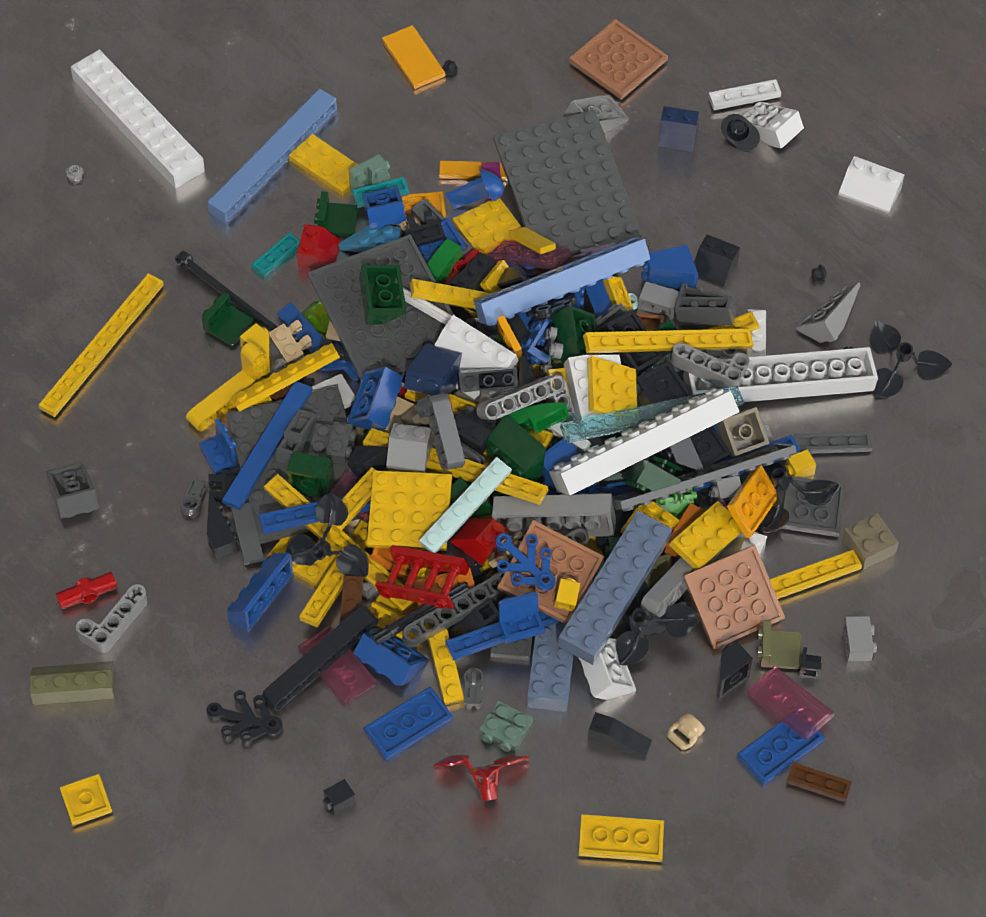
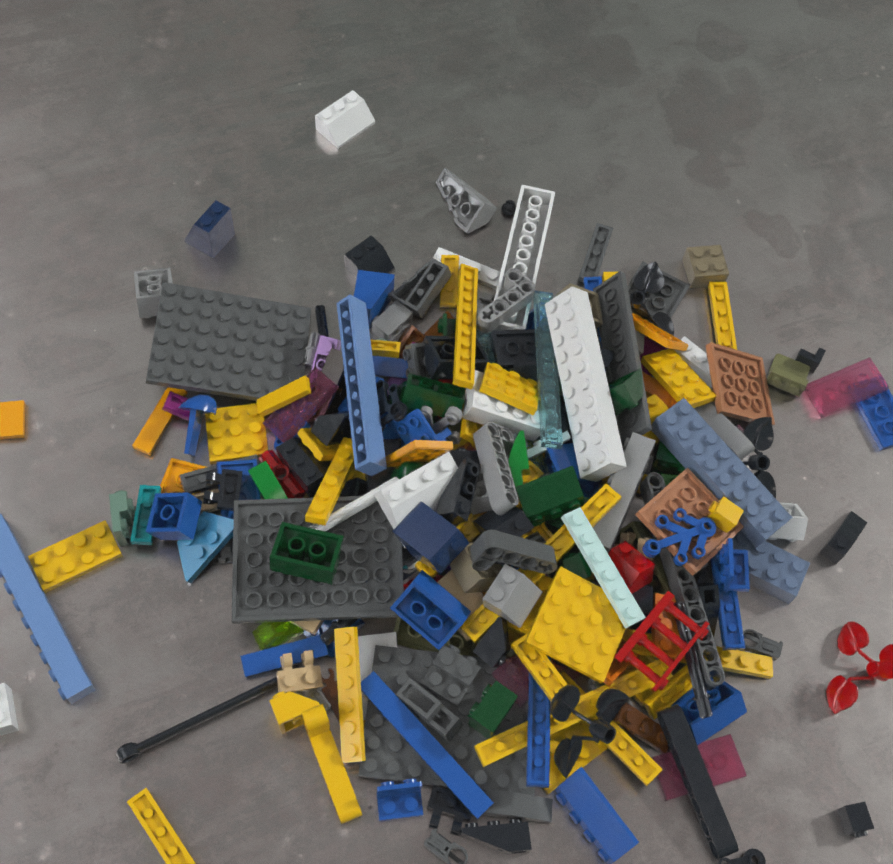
camera: 75 degrees left, 5 degrees up
dark green bracket [202,292,254,346] -> none
teal tile [251,232,300,278] -> none
red slope [297,224,341,269] -> none
dark green bracket [314,191,358,236] -> none
blue tile [363,686,453,761] -> none
black piece [442,60,458,75] -> none
sand green plate [479,701,534,753] -> none
nougat plate [569,19,668,100] -> none
tan piece [667,713,705,750] -> none
white plate [708,79,781,110] -> none
black slope [716,642,753,699] -> none
black piece [721,114,760,151] -> none
white slope [743,101,804,148] -> none
black piece [811,264,827,280] -> none
light grey brick [843,616,877,662] -> none
black plant [870,320,952,398] -> none

